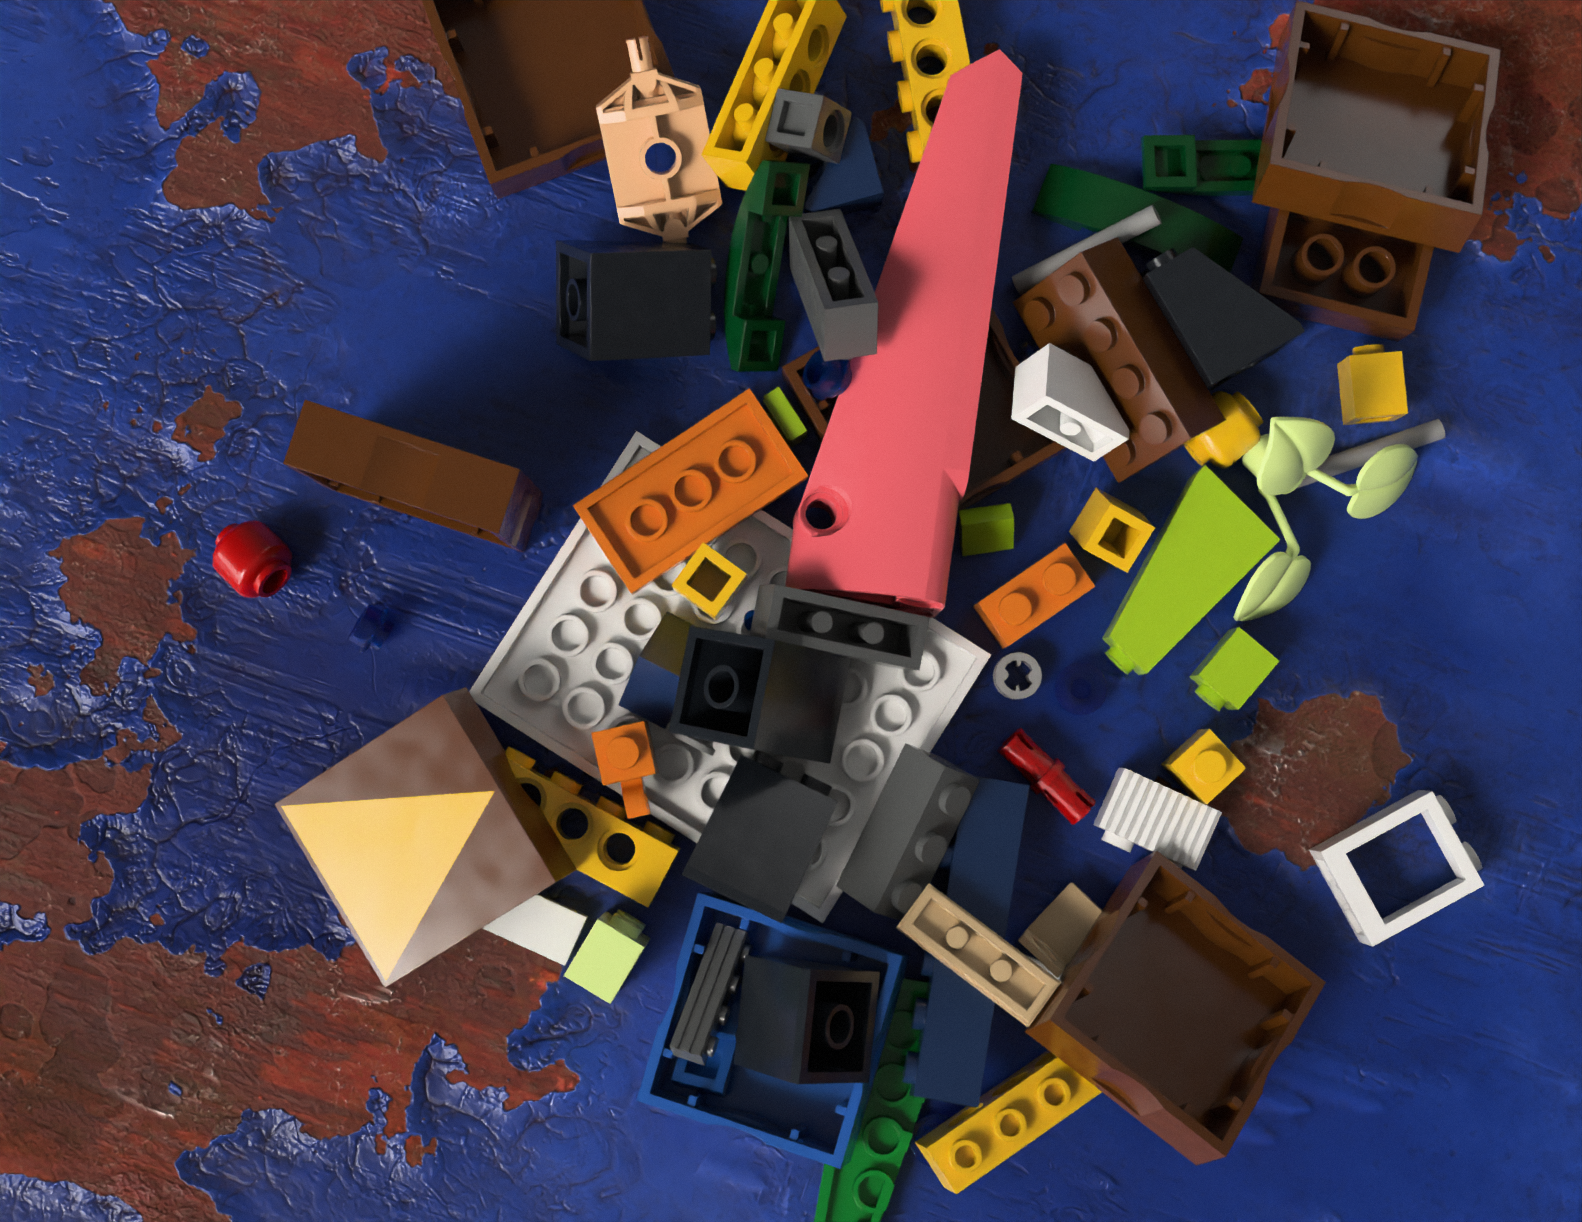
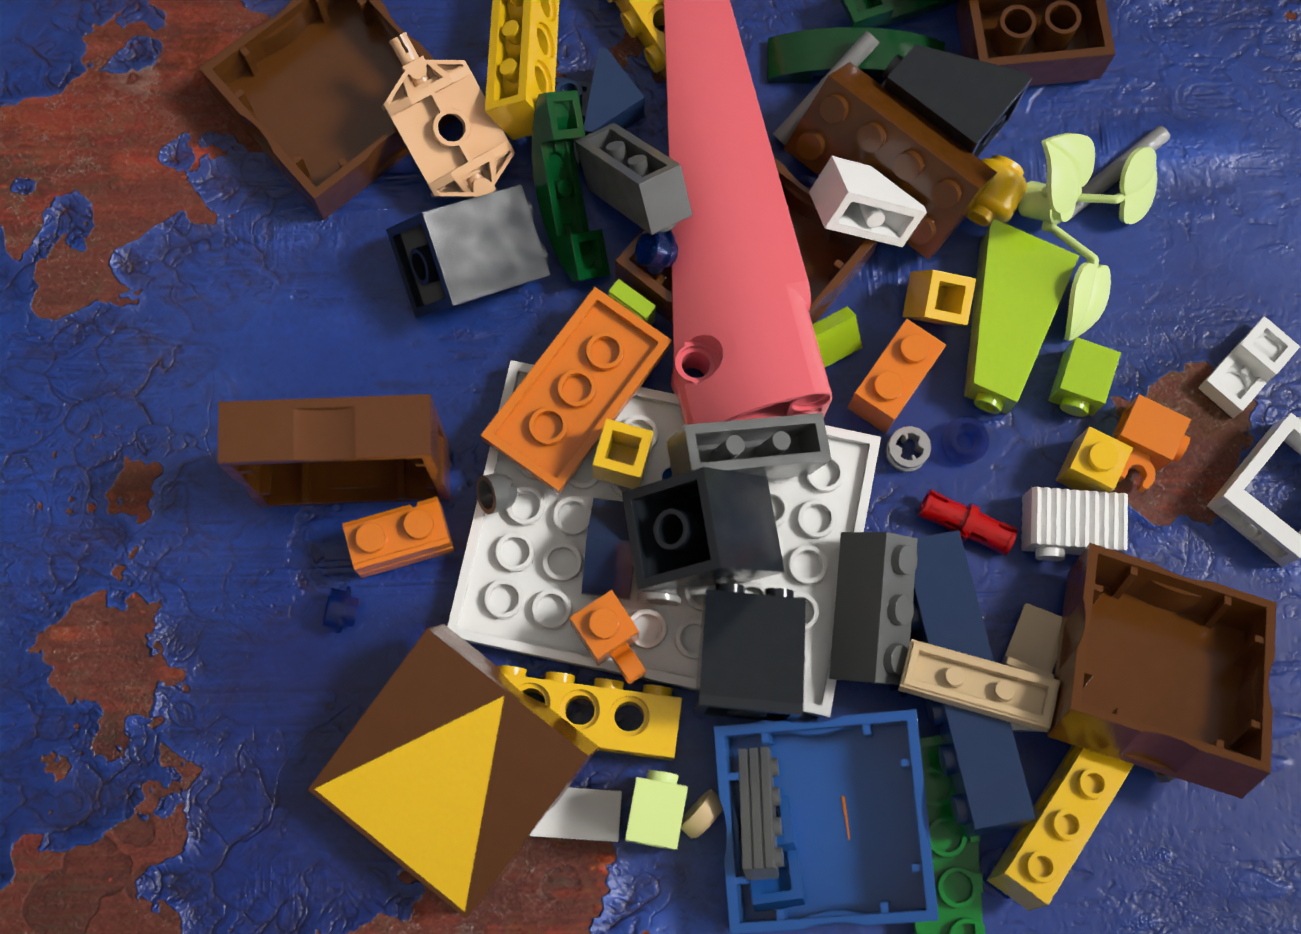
camera: 25 degrees left, 10 degrees down
red head [212,520,292,598] -> none
black slope [734,955,880,1084] -> none
dark grey brick [765,88,852,164] -> none
yellow brick [1337,344,1408,425] -> none
none -> orange brick [342,497,455,578]
none -> dark grey hinge [476,473,518,514]
none -> tan tile [681,789,723,839]
none -> orange brick [1111,394,1191,493]
none -> white slope [1198,316,1300,419]

